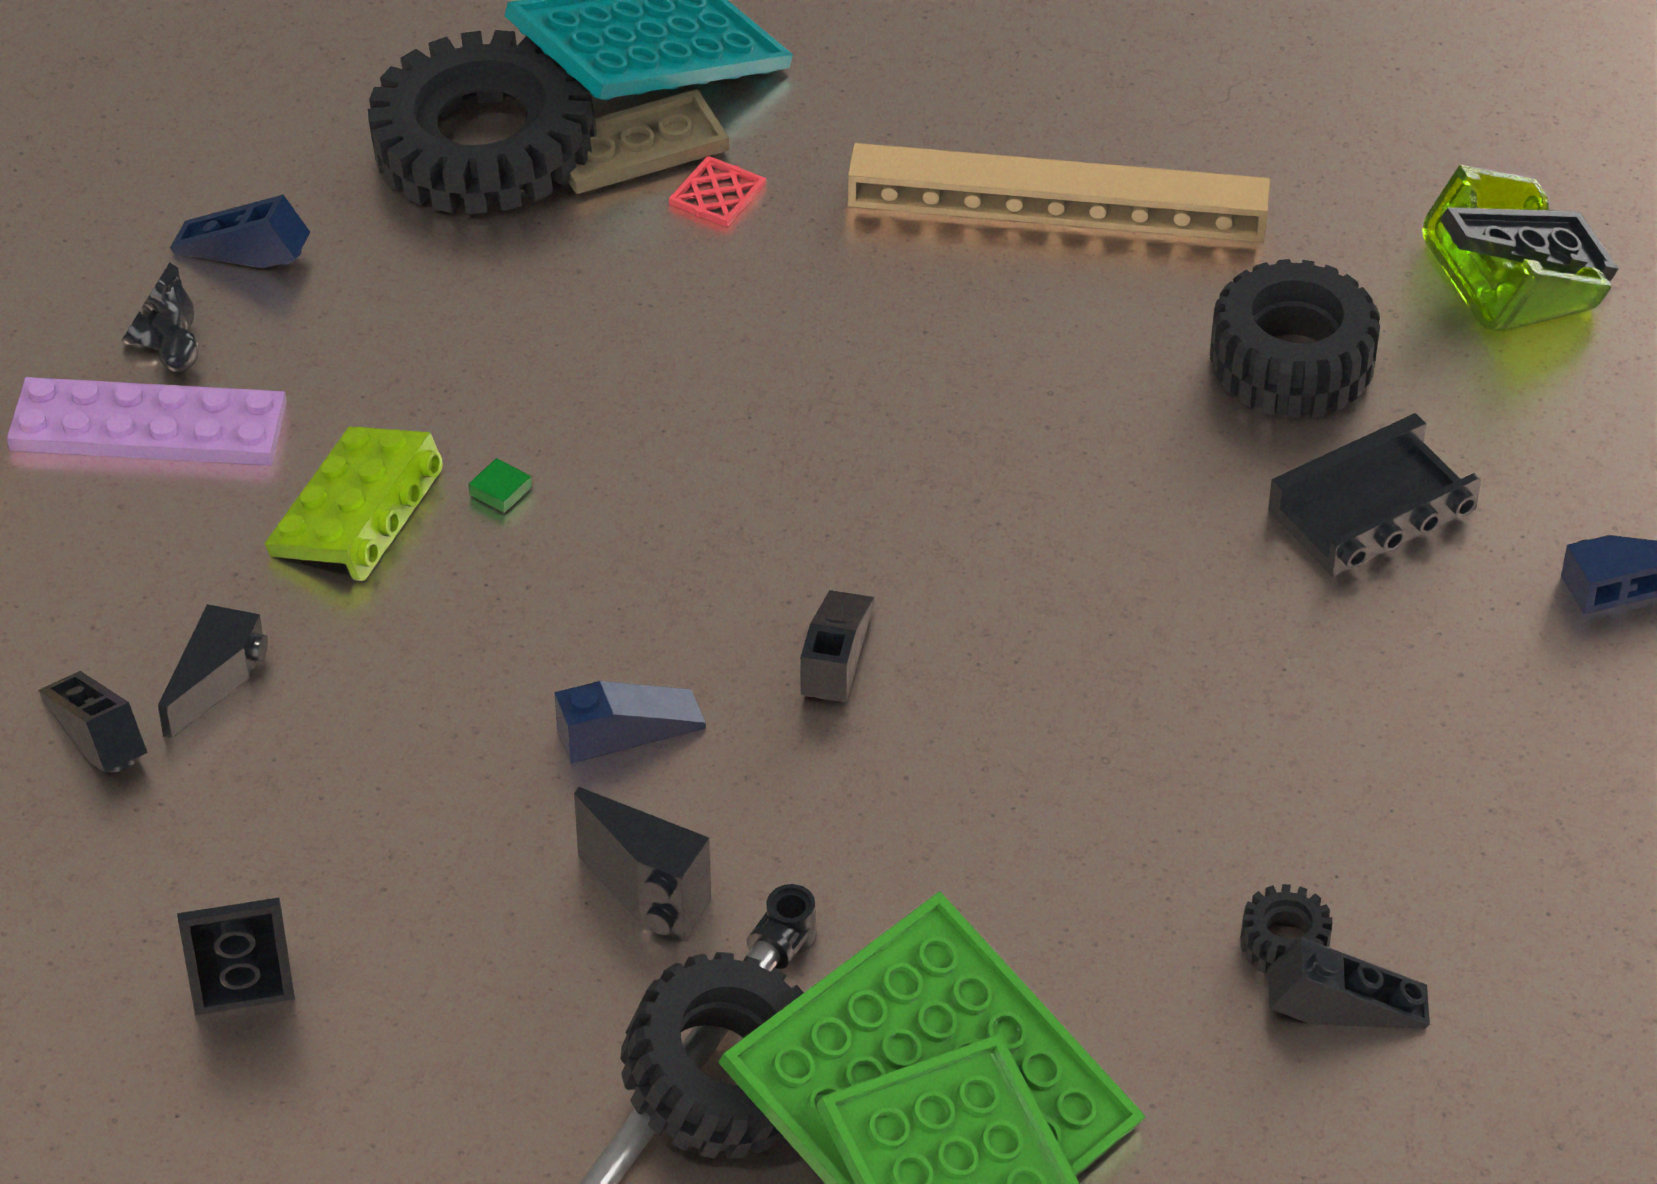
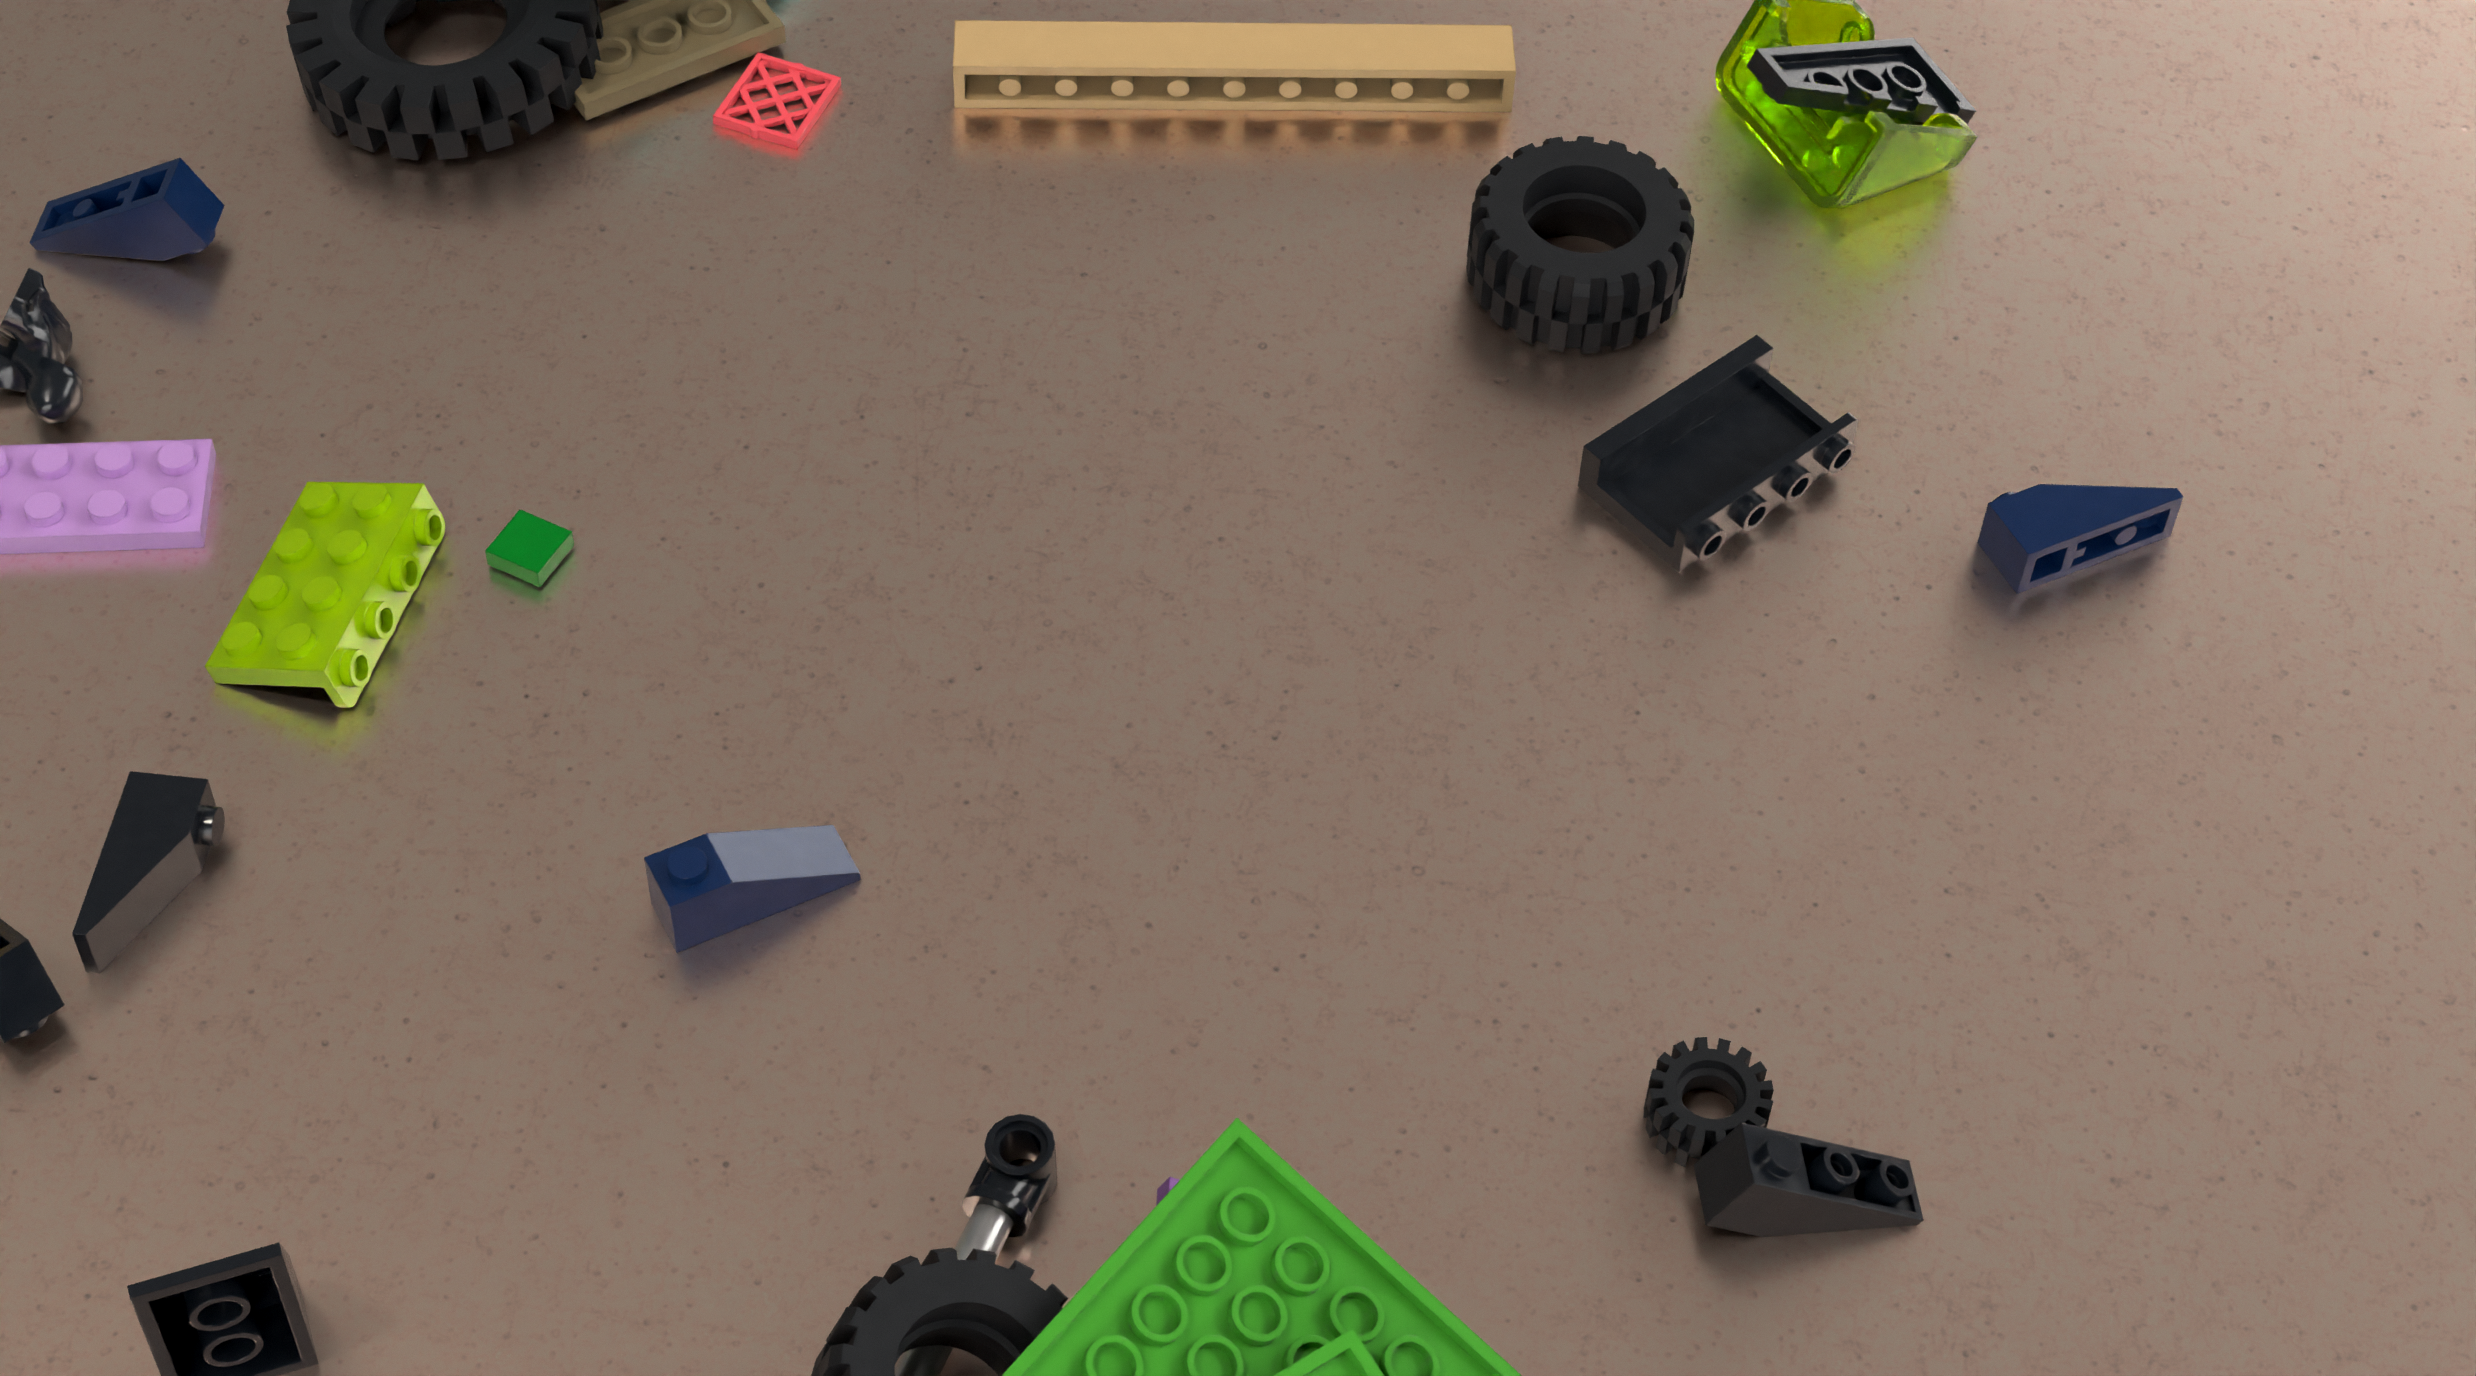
camera: 10 degrees left, 5 degrees up
black slope [574,787,711,941] -> none
black slope [800,590,874,702] -> none

